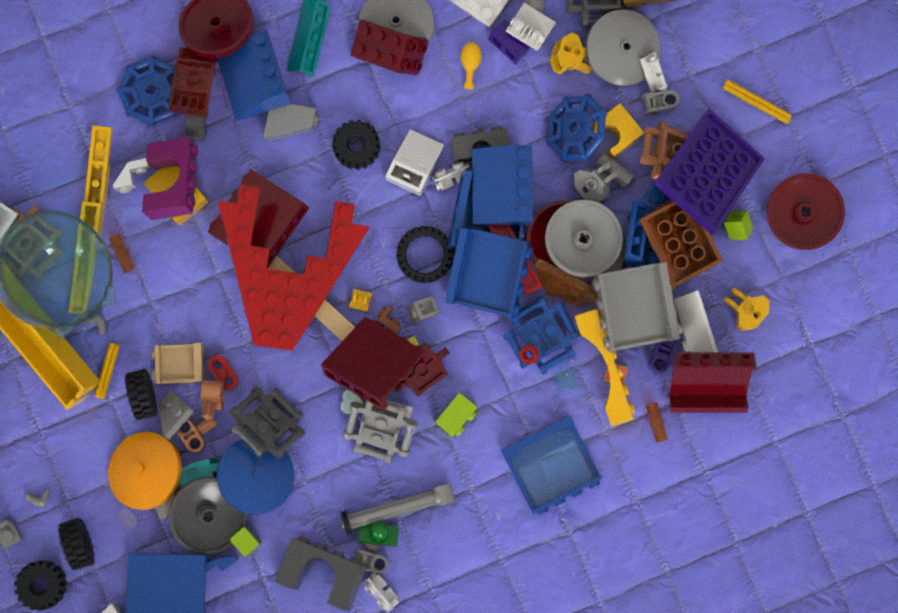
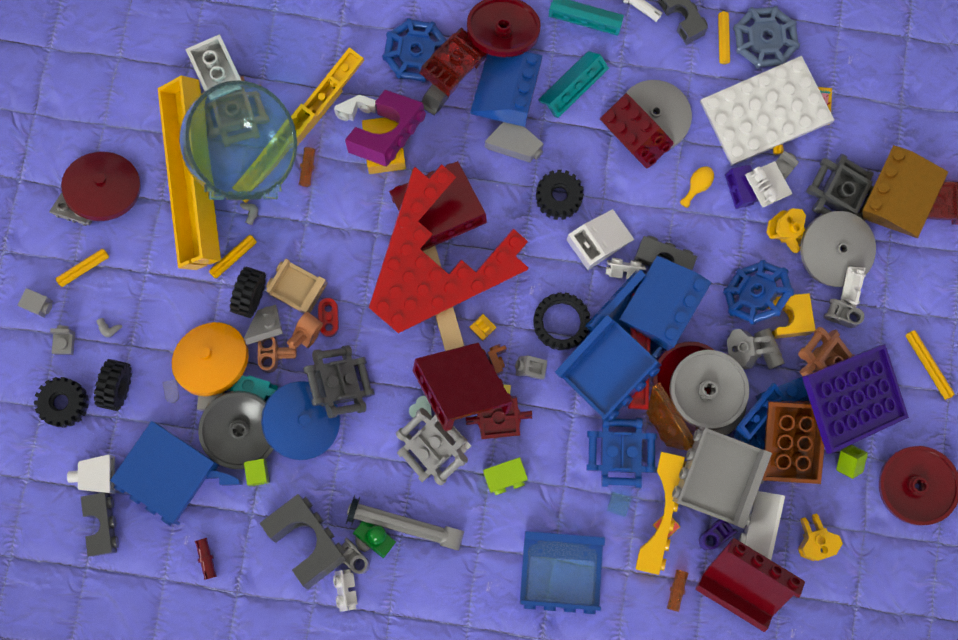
camera: 25 degrees right, 5 degrees down
red plate [520,345,539,364] -> none

